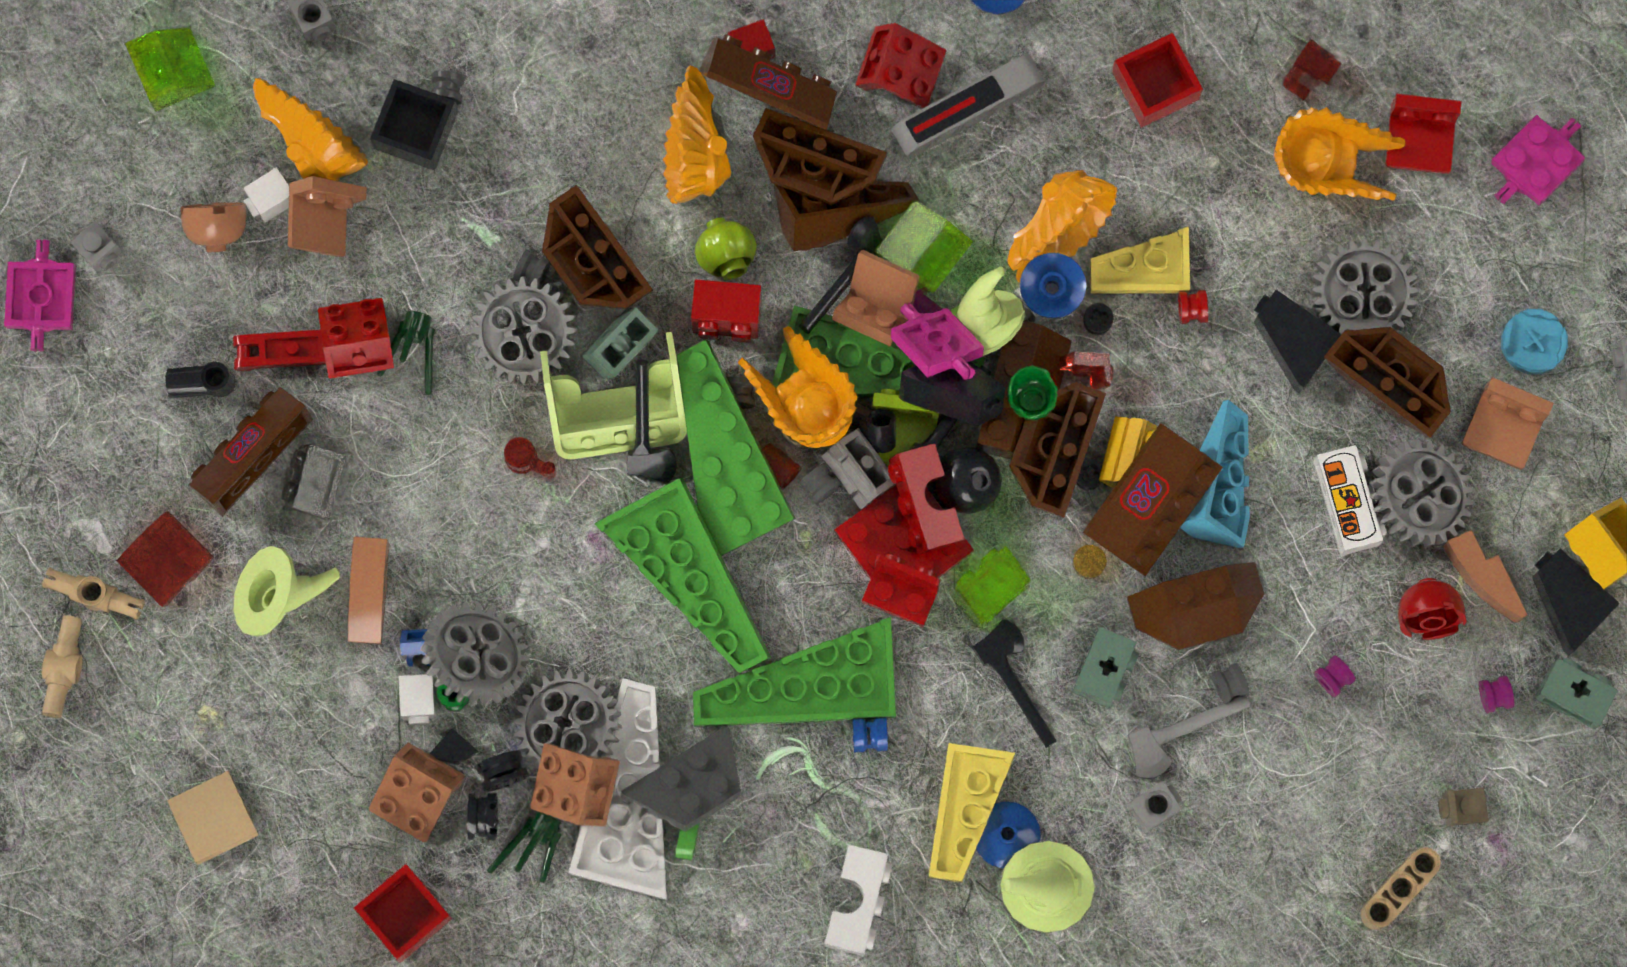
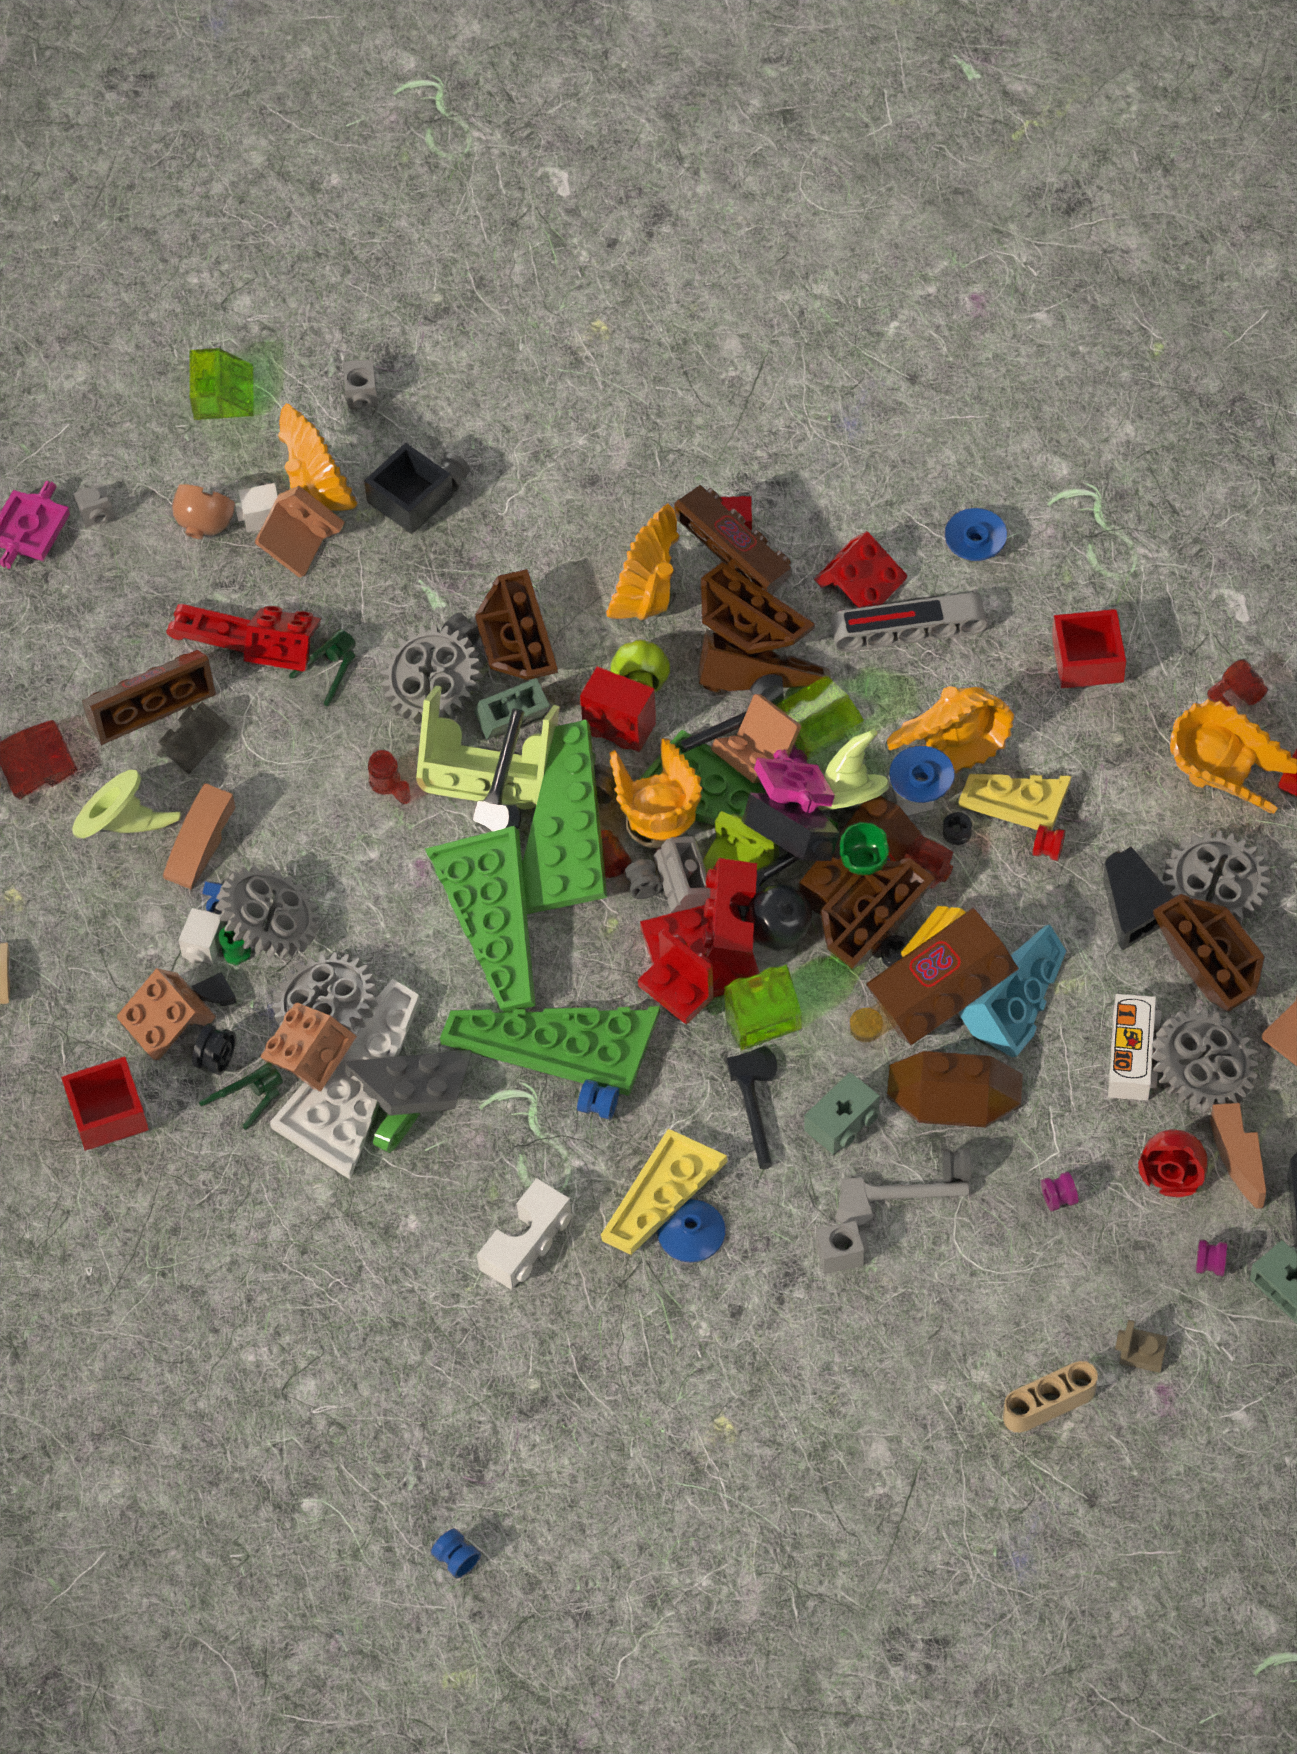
camera: 25 degrees right, 20 degrees down
black piece [165,361,236,399] -> none
black wheel [476,750,529,792] -> none
black piece [848,402,896,453] -> none
yellowish green piece [1000,841,1095,933] -> none

